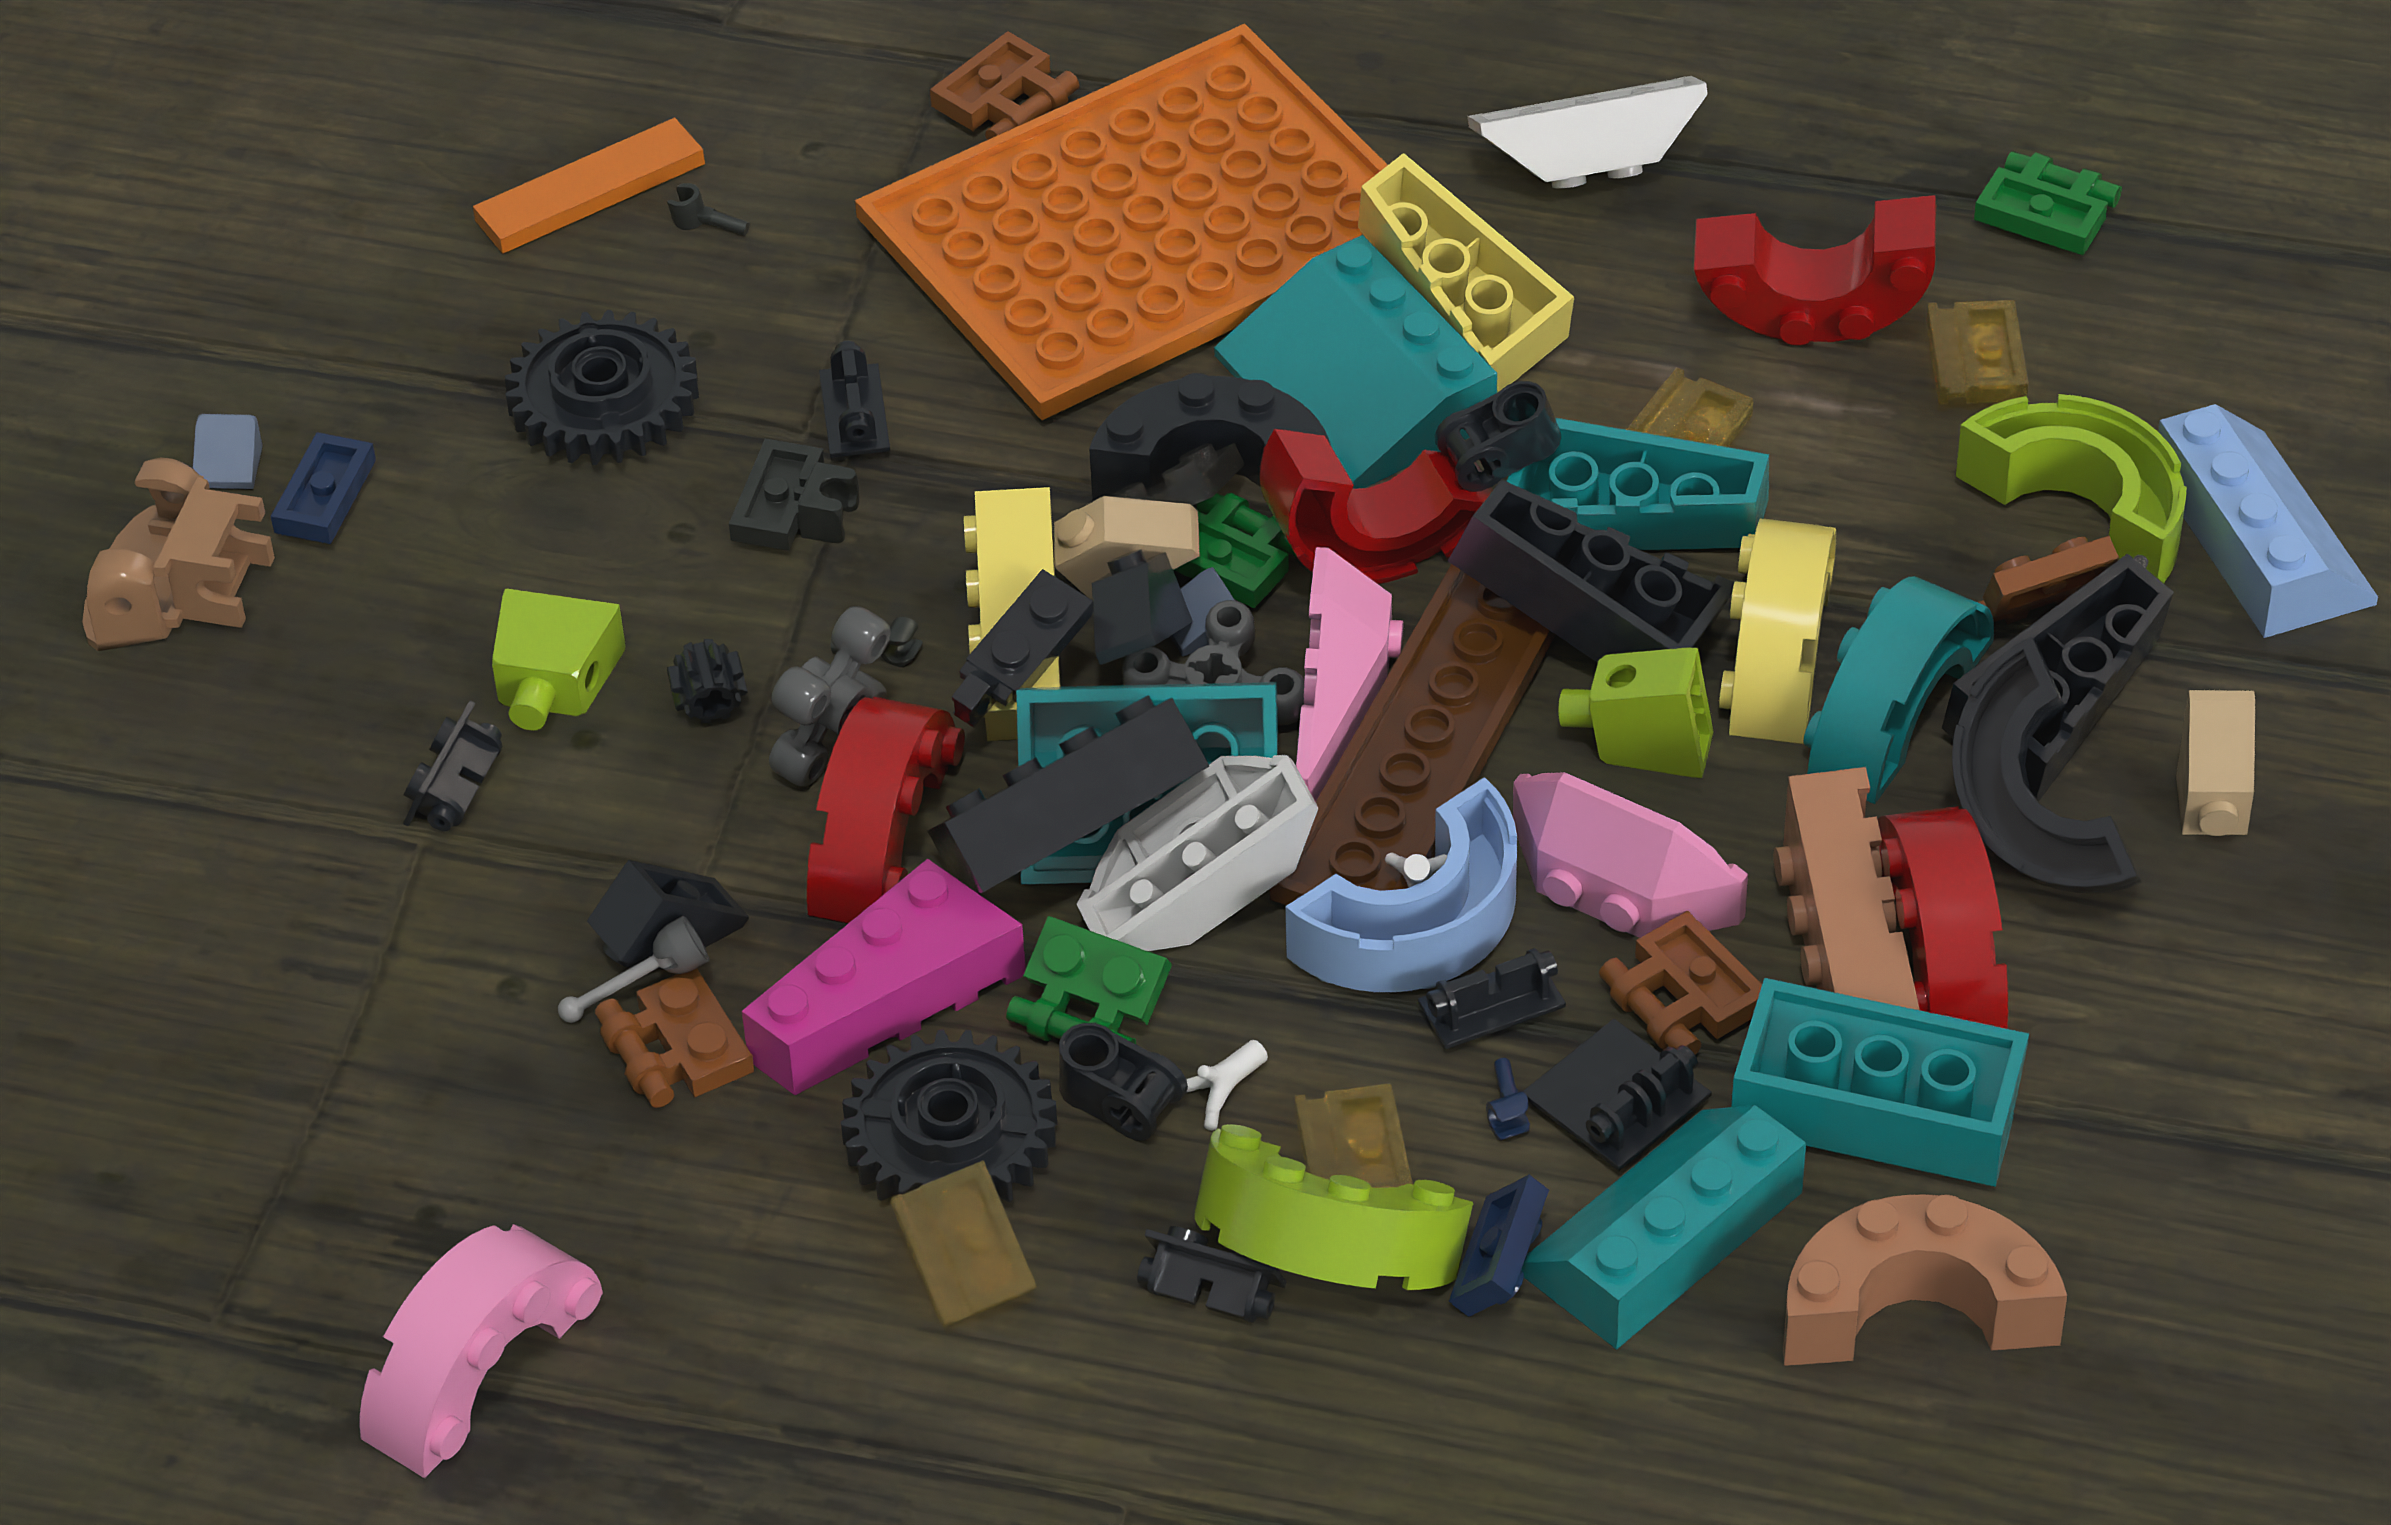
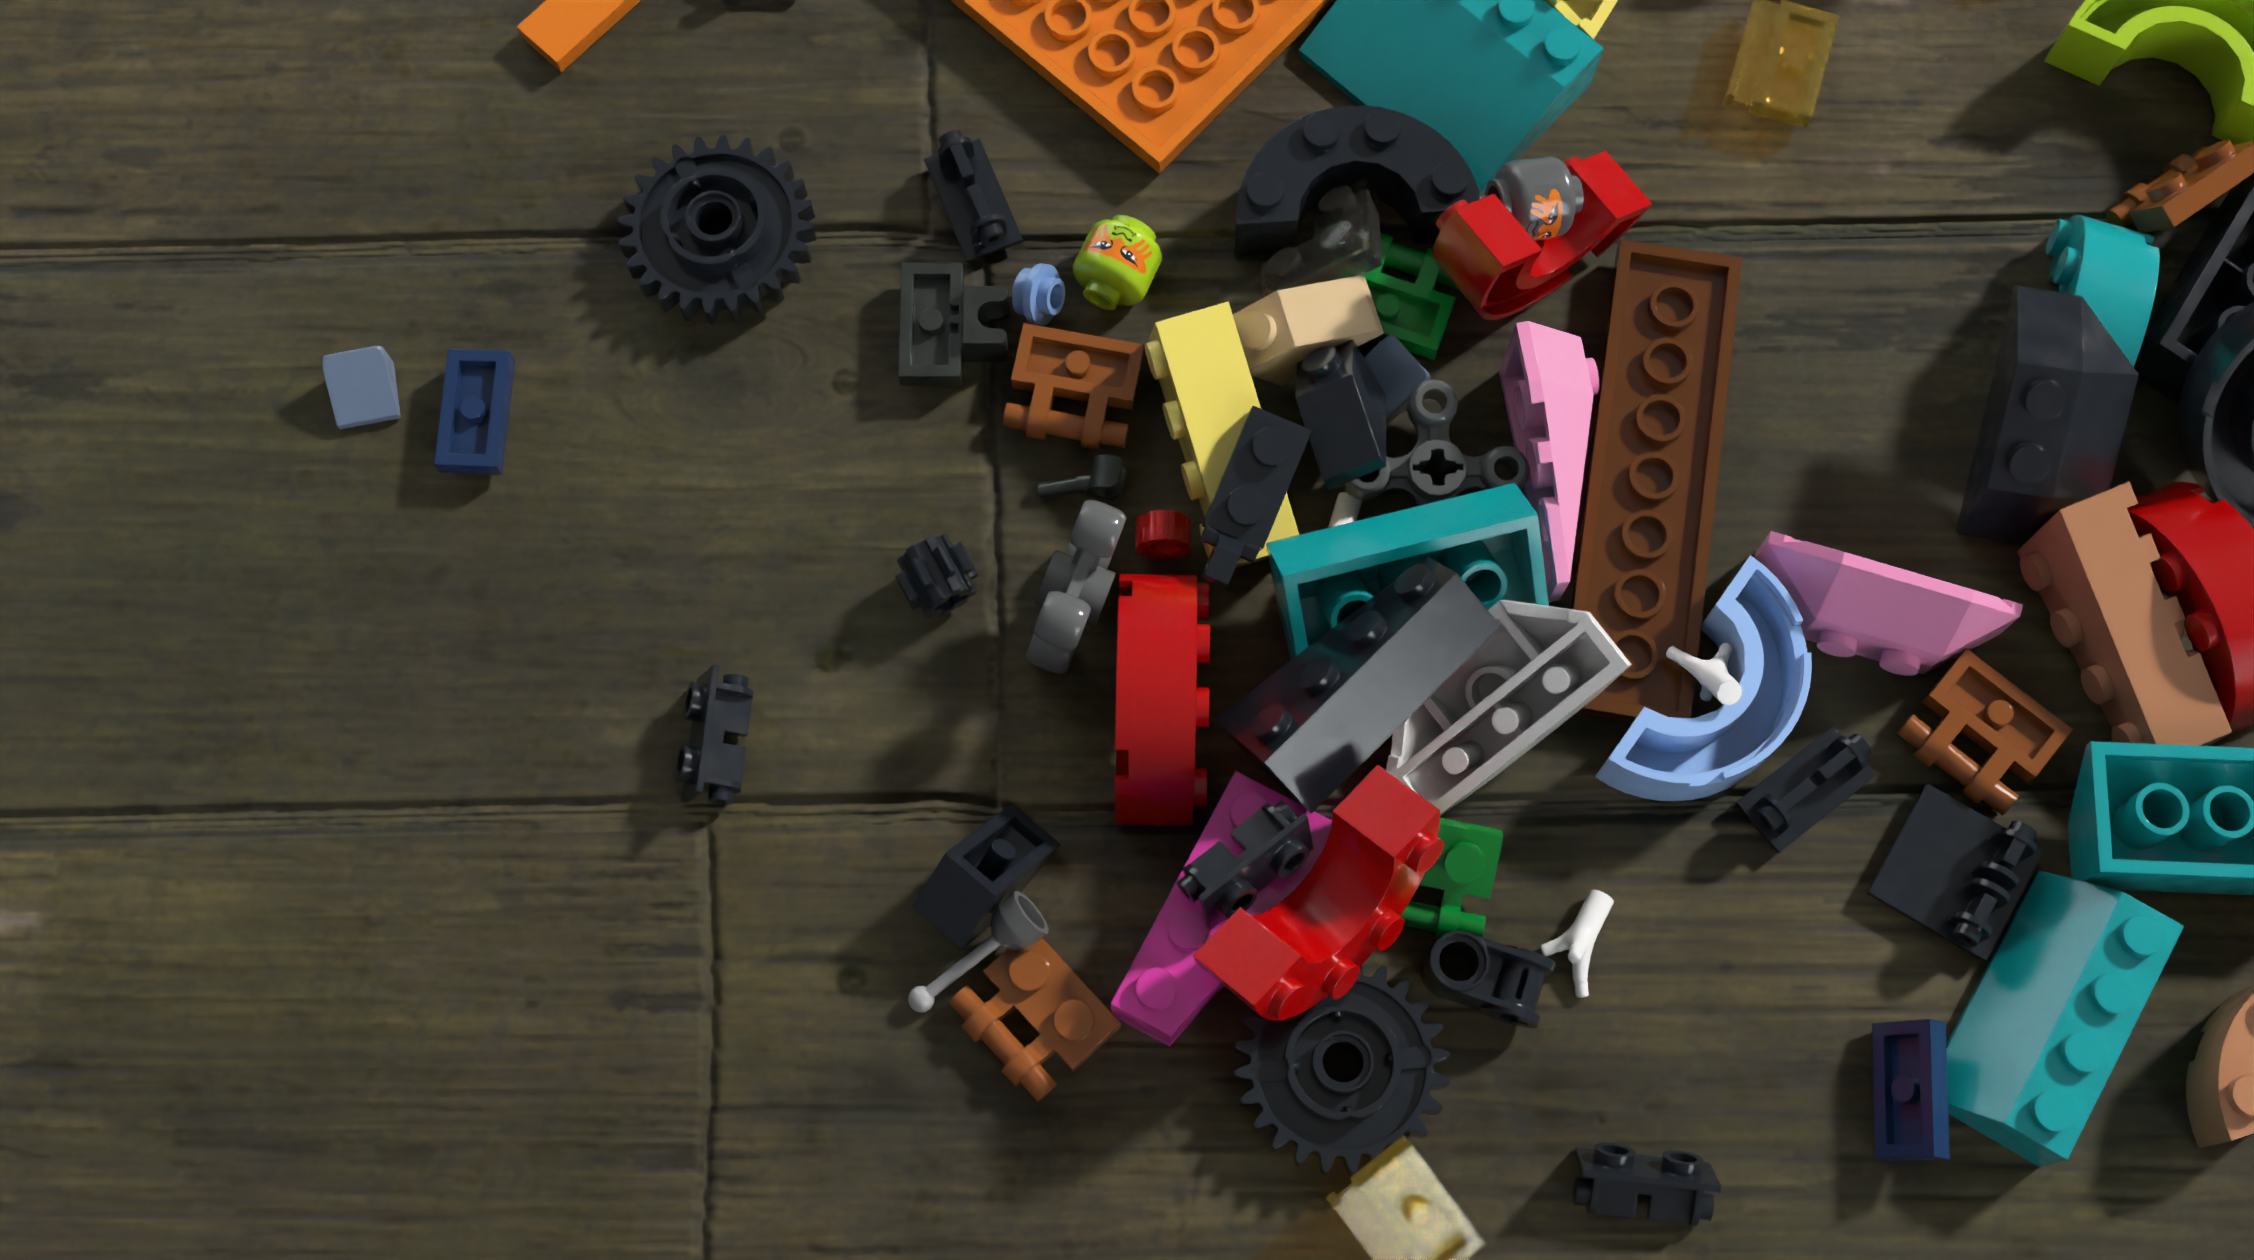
camera: 15 degrees left, 25 degrees up
medium nougat piece [82,457,275,651] -> none
lime torso [492,588,626,730] -> none
lime brick [1194,1124,1473,1290] -> none
clear yellow plate [1295,1083,1413,1188] -> none
black piece [1434,381,1561,492] -> none
black wedge [1448,480,1734,663] -> none
dark blue hand [1486,1058,1530,1140] -> none
teal wedge [1507,418,1769,550] -> none
lime torso [1559,648,1714,778] -> none
light yellow brick [1719,518,1836,744] -> none
none -> dark orange plate [1003,323,1144,450]
none -> medium blue plate [1012,263,1065,326]
none -> lime head [1072,215,1162,310]
none -> red axle [1135,510,1191,560]
none -> black hinge [1177,800,1314,930]
none -> red brick [1193,765,1444,1021]
none -> dark grey head [1485,156,1584,241]
none -> black wedge [1956,285,2139,544]

